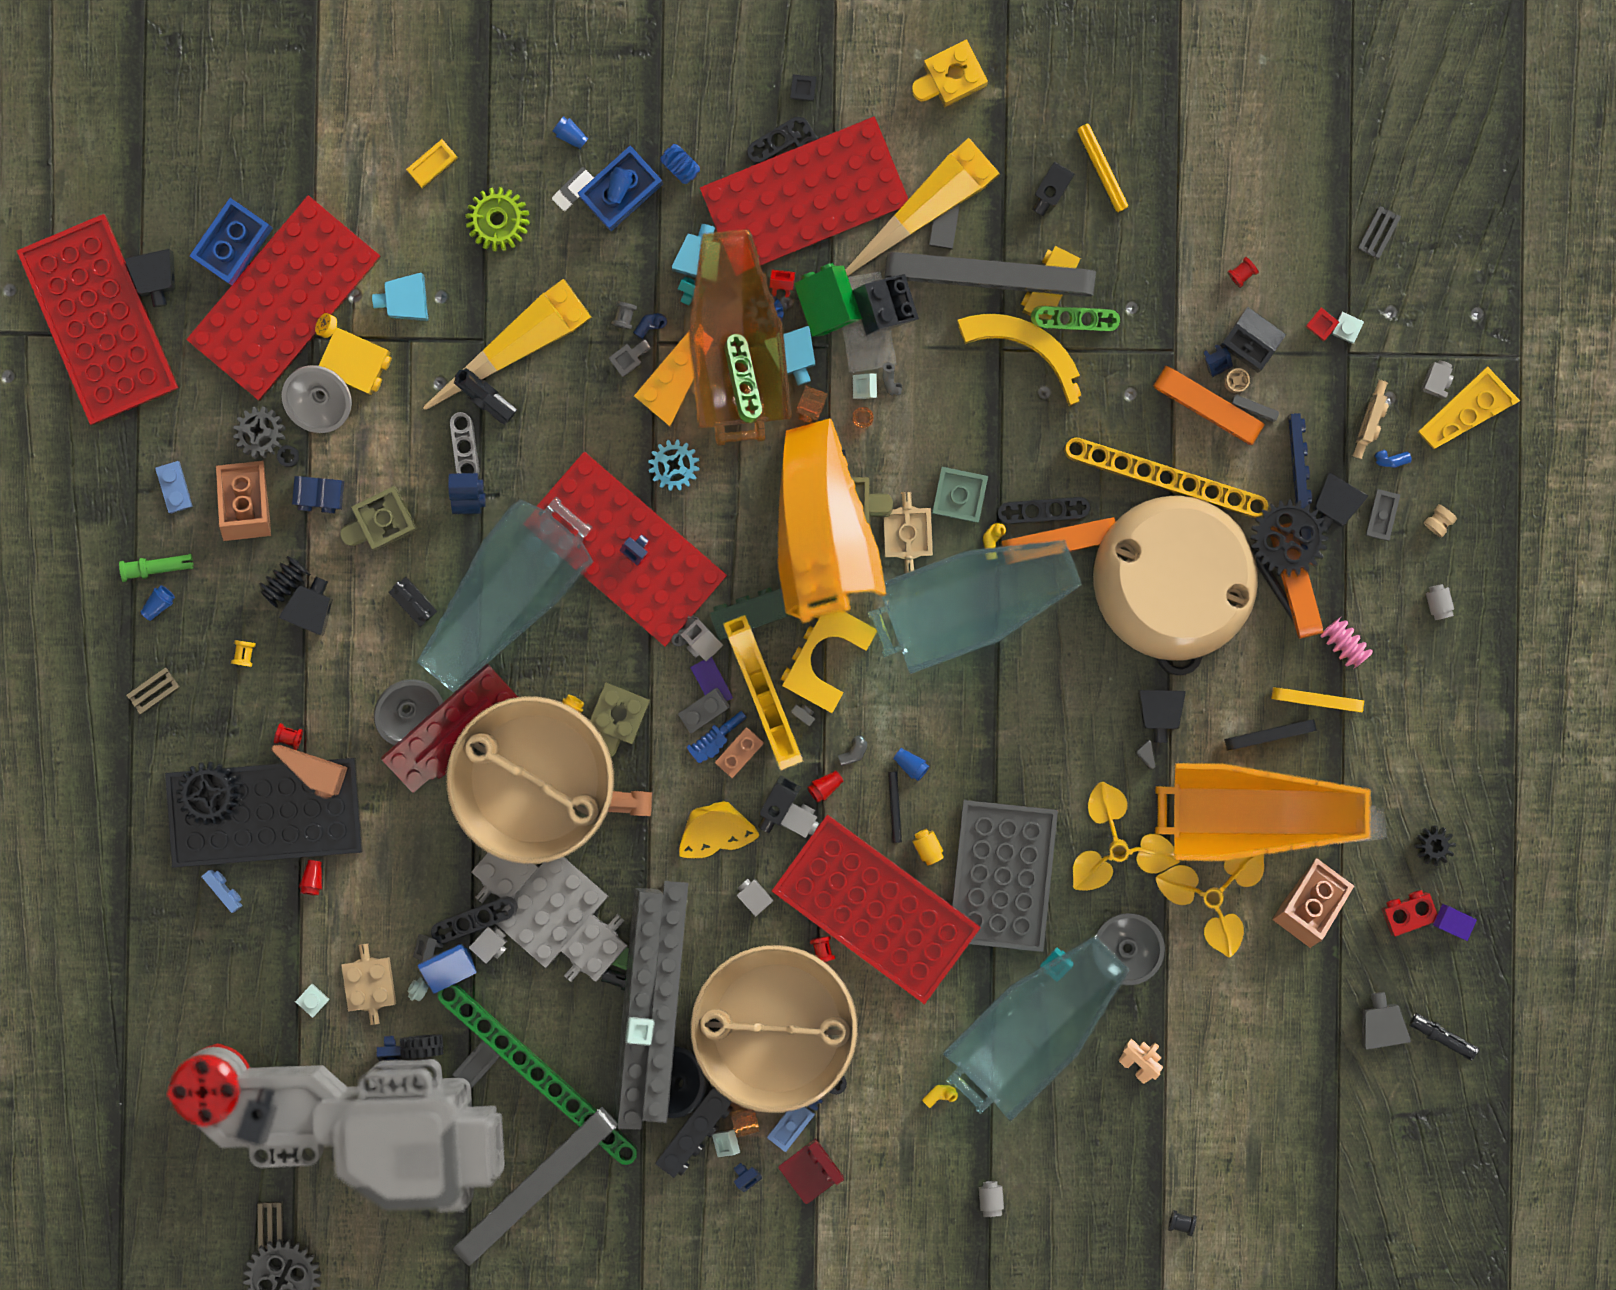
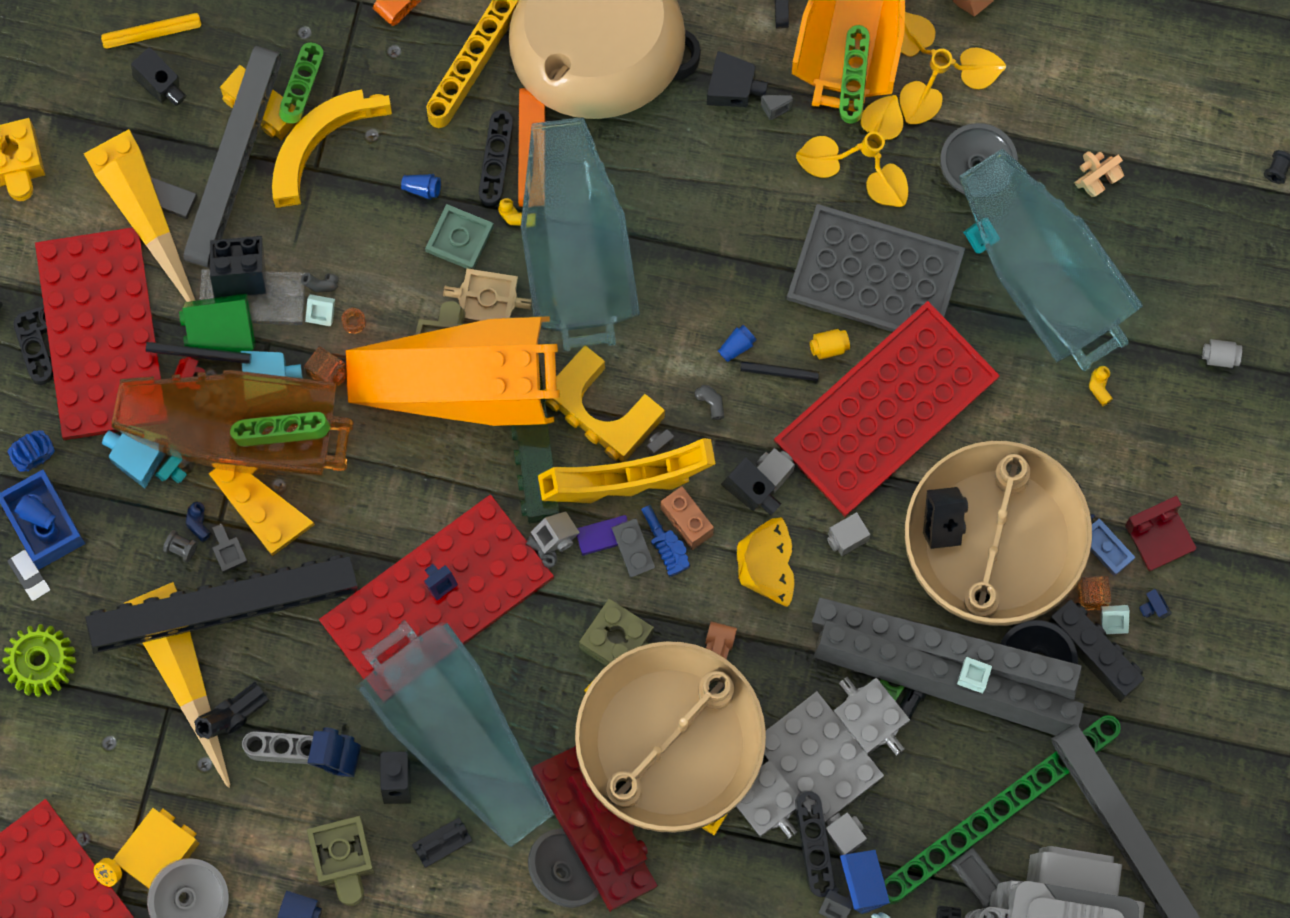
camera: 80 degrees left, 15 degrees down
medium azure torso [372,273,428,321] -> none
medium azure gear [648,440,700,491] -> none
red cone [807,770,844,803] -> none
red bush [810,935,836,962] -> none
none -> black brick [85,555,357,654]
none -> black bar [146,342,251,364]
none -> black torso [380,751,411,804]
none -> blue cone [401,174,441,199]
none -> bright green beam [839,25,870,124]
none -> black brick [923,487,968,549]

